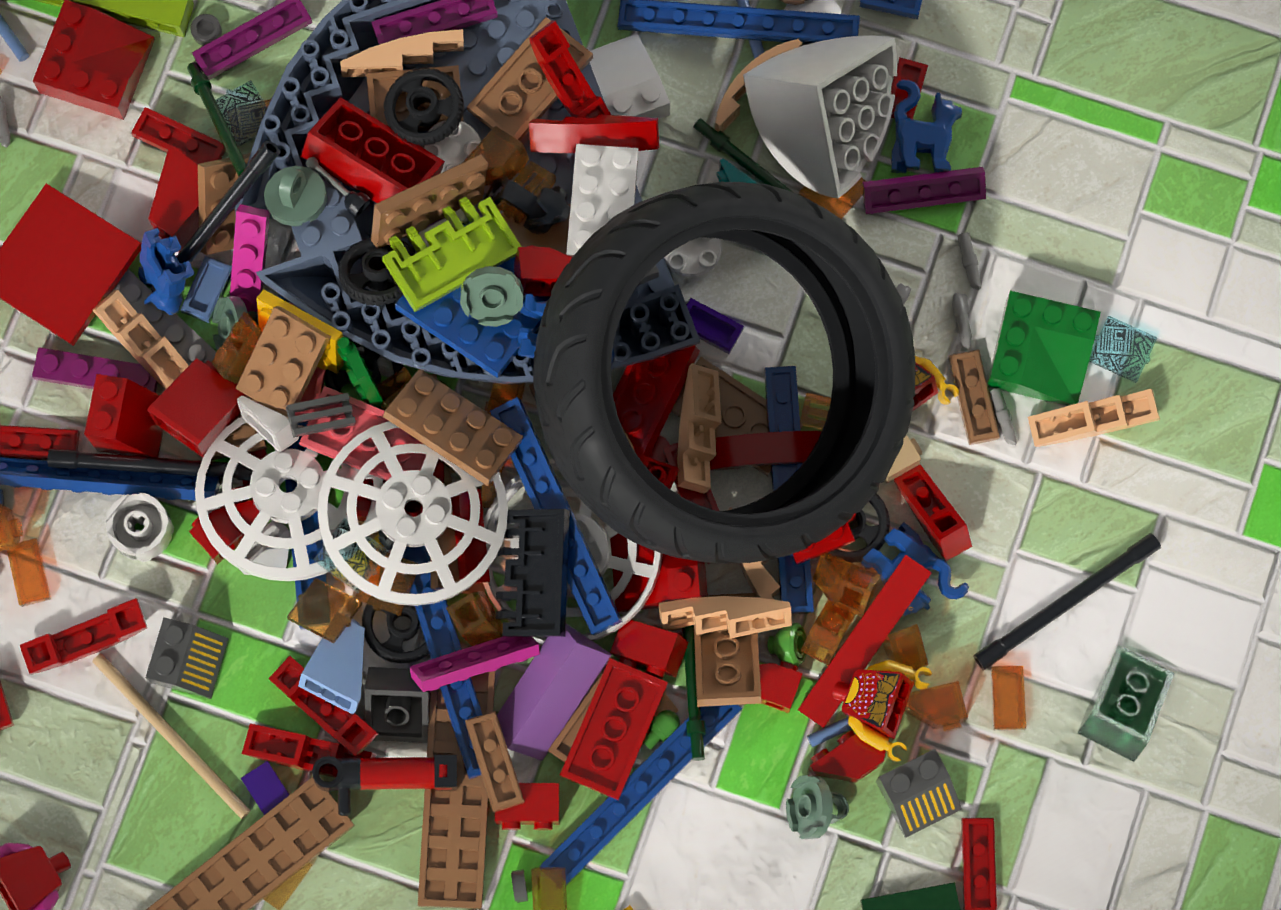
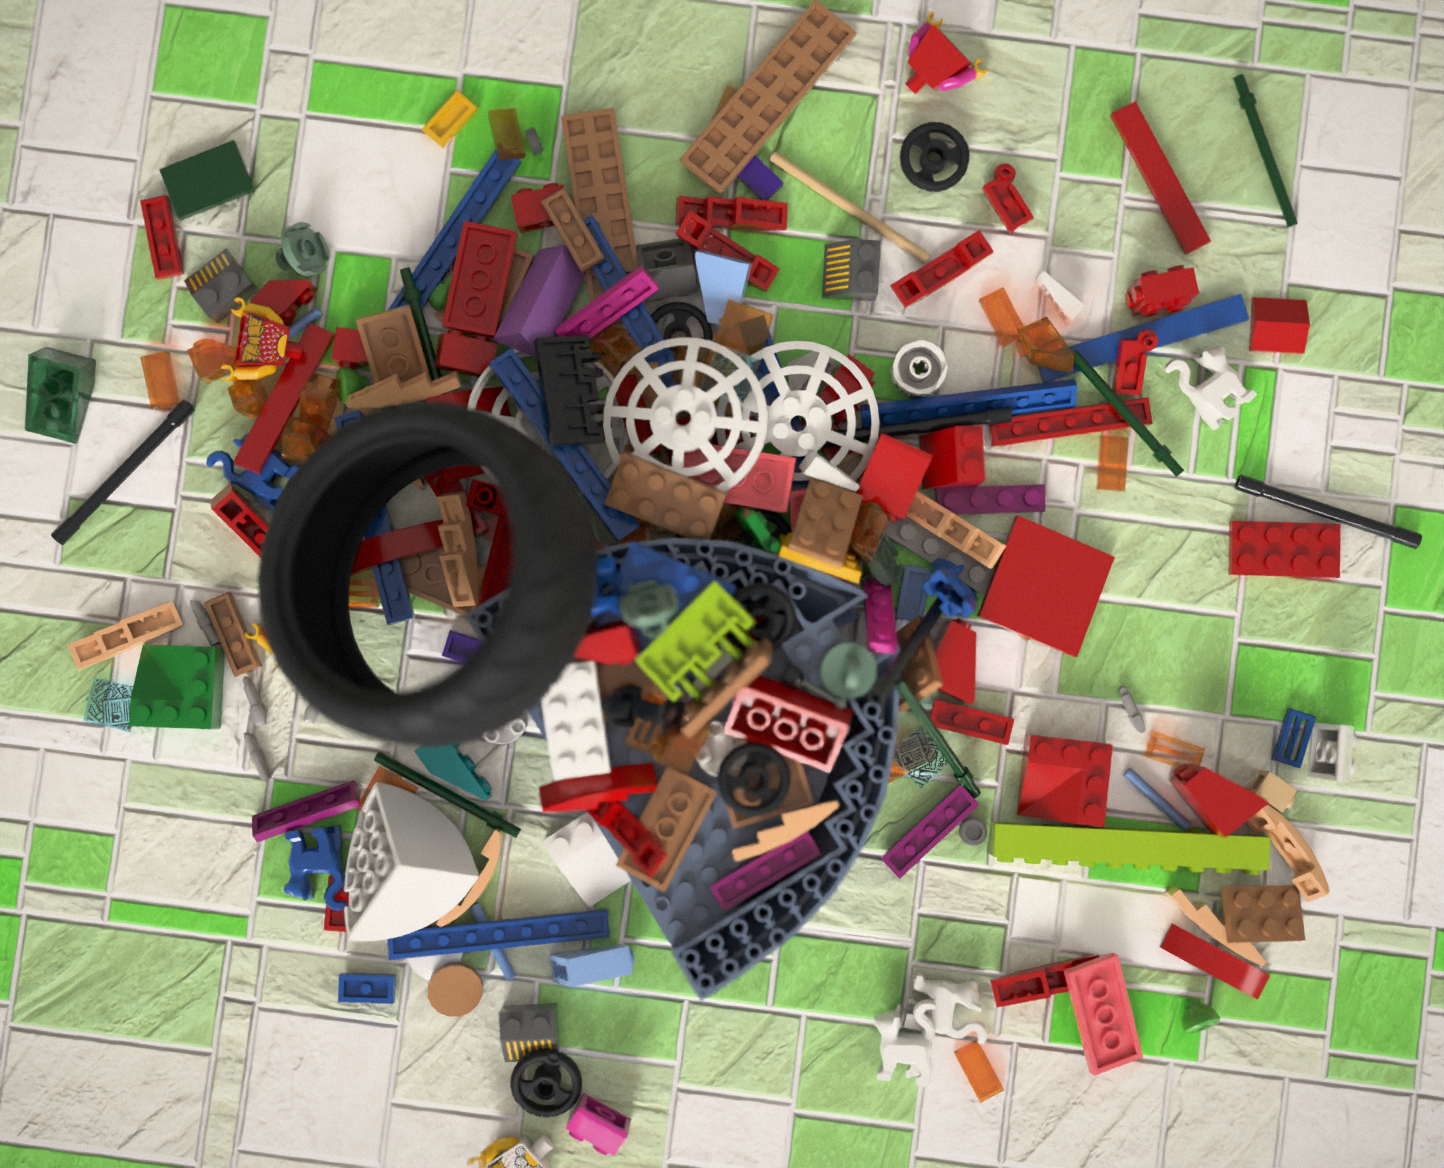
camera: 170 degrees right, 10 degrees up
dark grey tile [286,393,356,438] -> none
piece [312,755,457,816] -> none
none -> black wheel [900,122,970,192]

